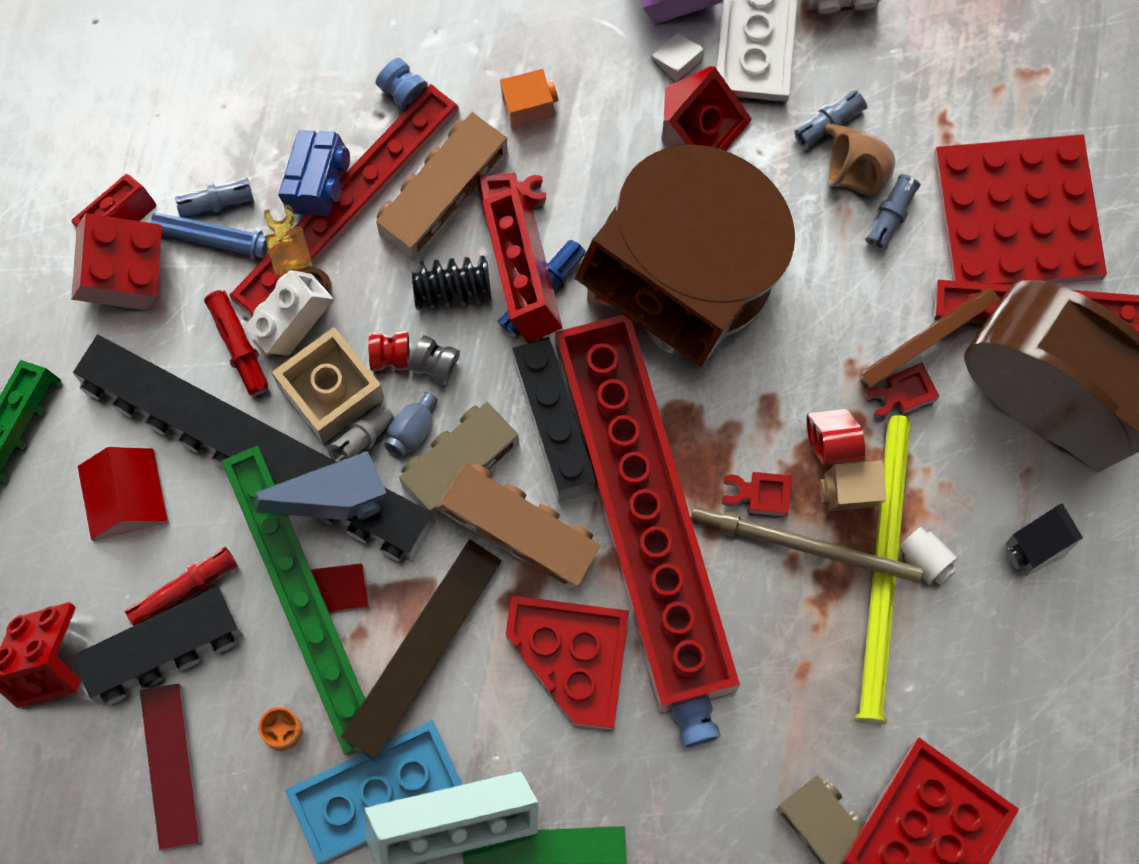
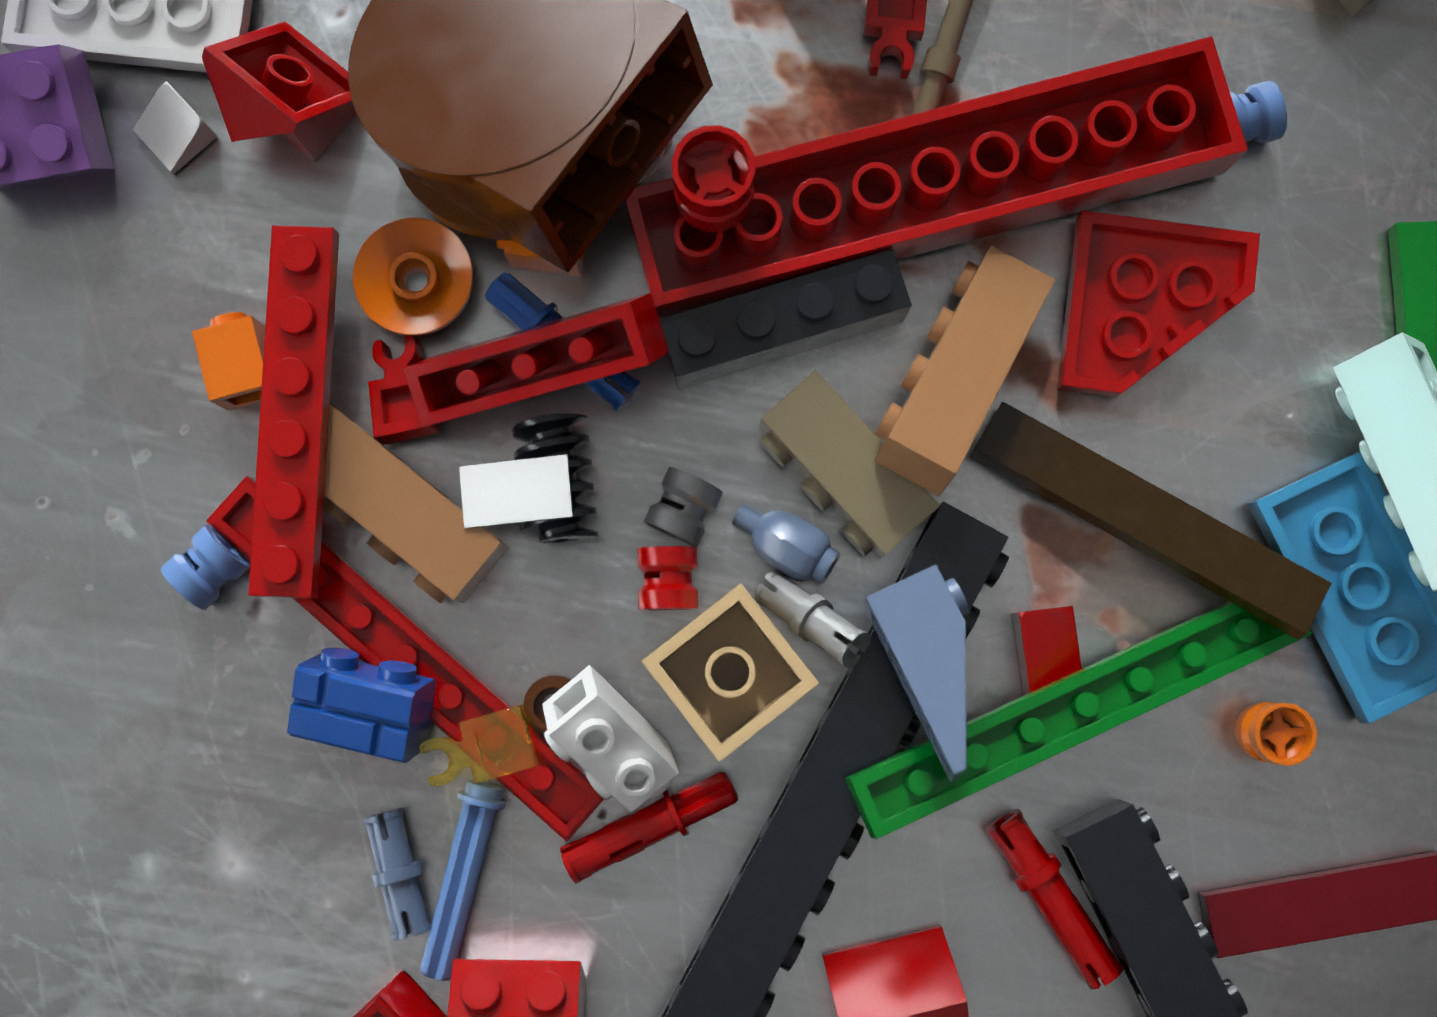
camera: 90 degrees left, 10 degrees up
none -> red plate [248,225,339,599]
none -> orange dish [353,217,474,336]
none -> white sticker [459,454,573,528]
none -> red wheel [671,125,755,232]

